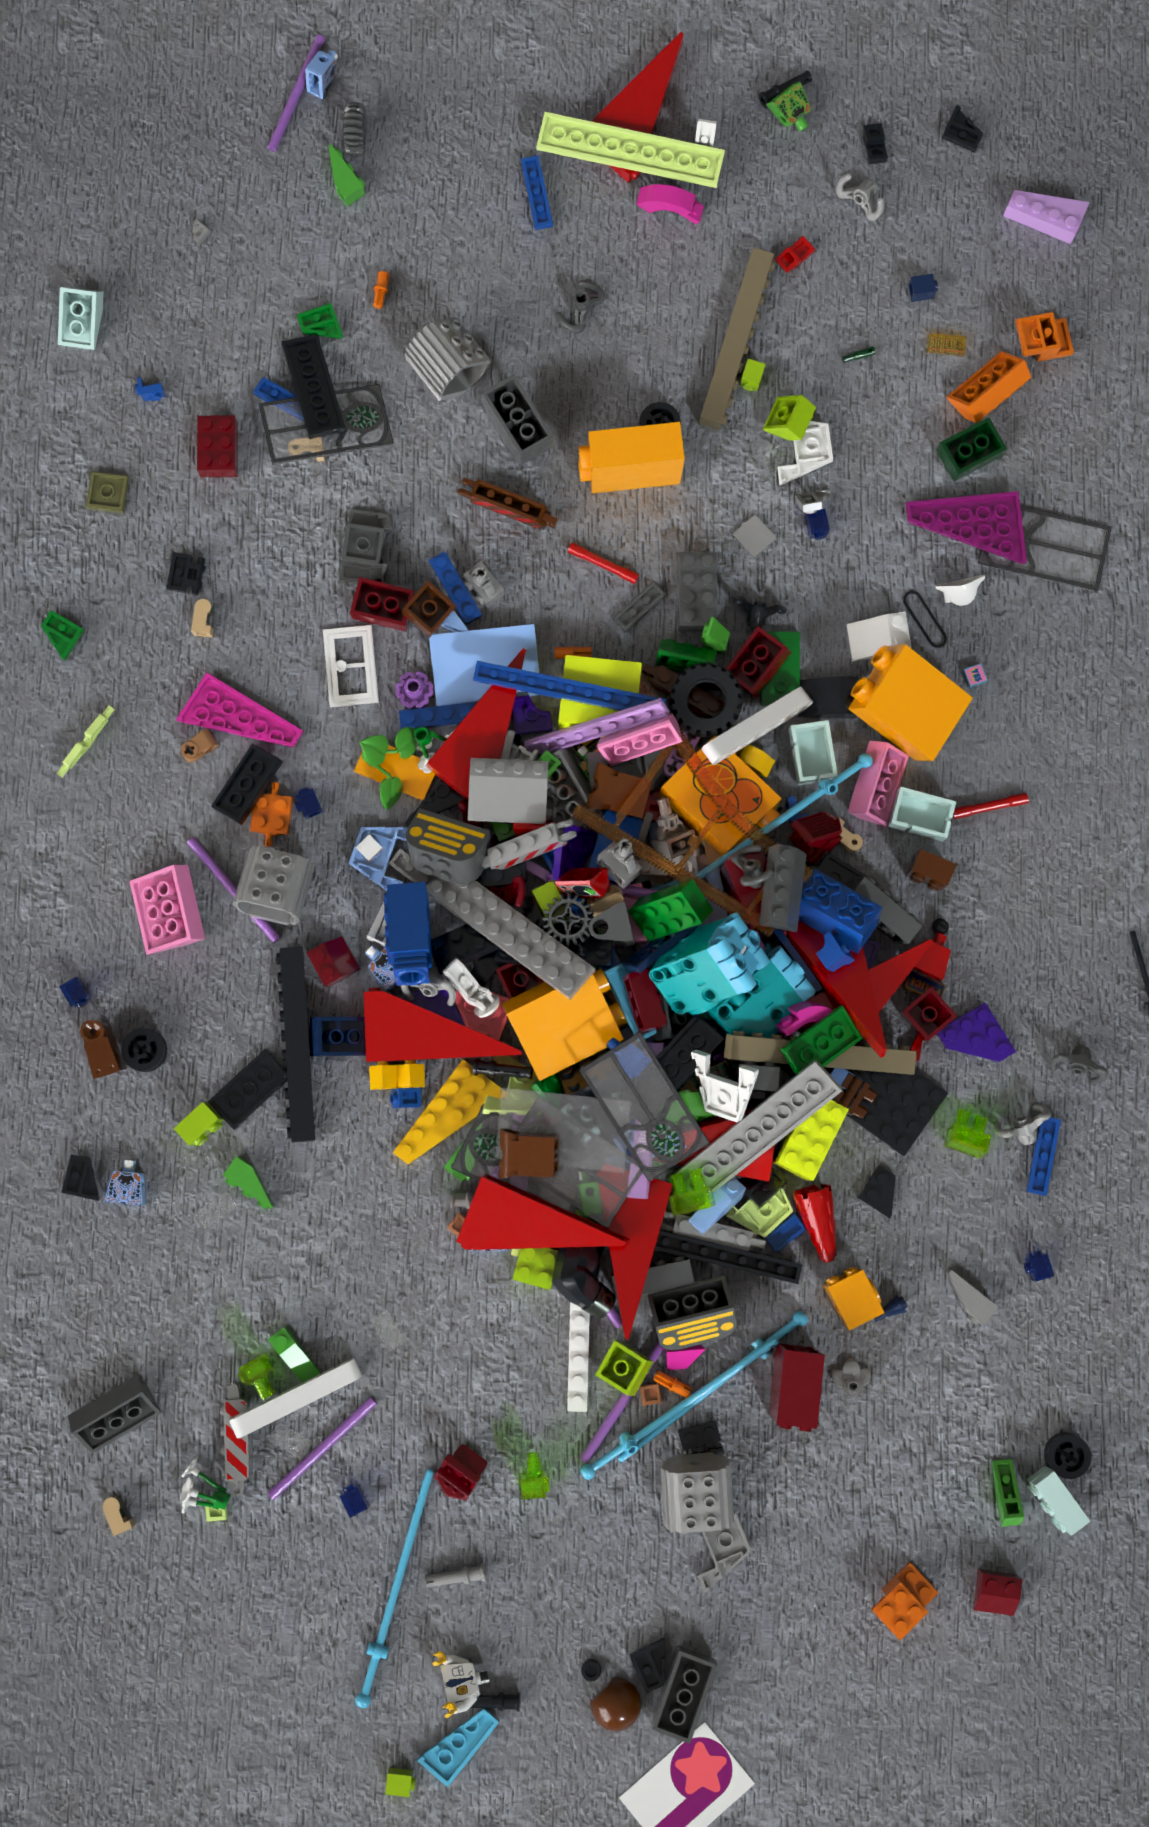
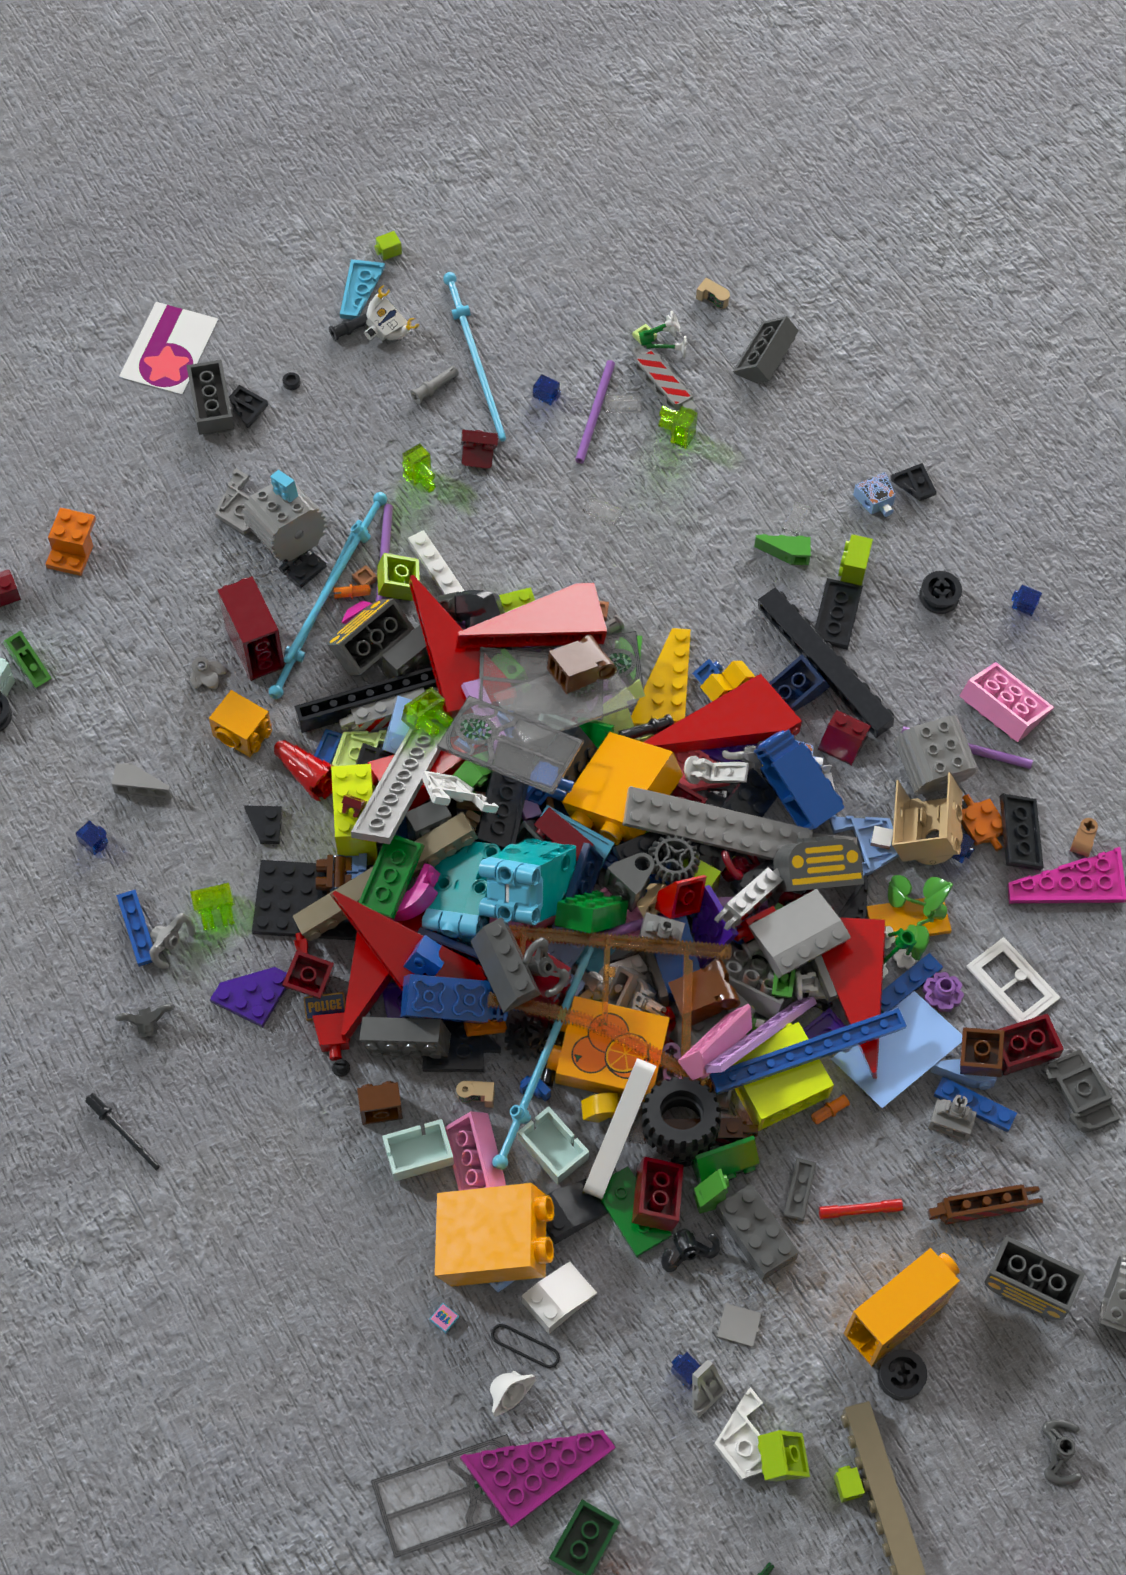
camera: 150 degrees right, 20 degrees down
reddish brown piece [80,1019,127,1079] -> none
white beam [229,1358,362,1439] -> none
bright green slope [268,1326,321,1382] -> none
reddish brown cylinder [590,1677,642,1732] -> none
dark red piece [789,811,843,865] -> none
dark blue cone [874,1295,908,1322] -> none
red piece [953,792,1028,820] -> none
none -> medium azure piece [270,470,298,502]
none -> dark red tile [342,795,367,818]
none -> tan piece [892,772,963,865]

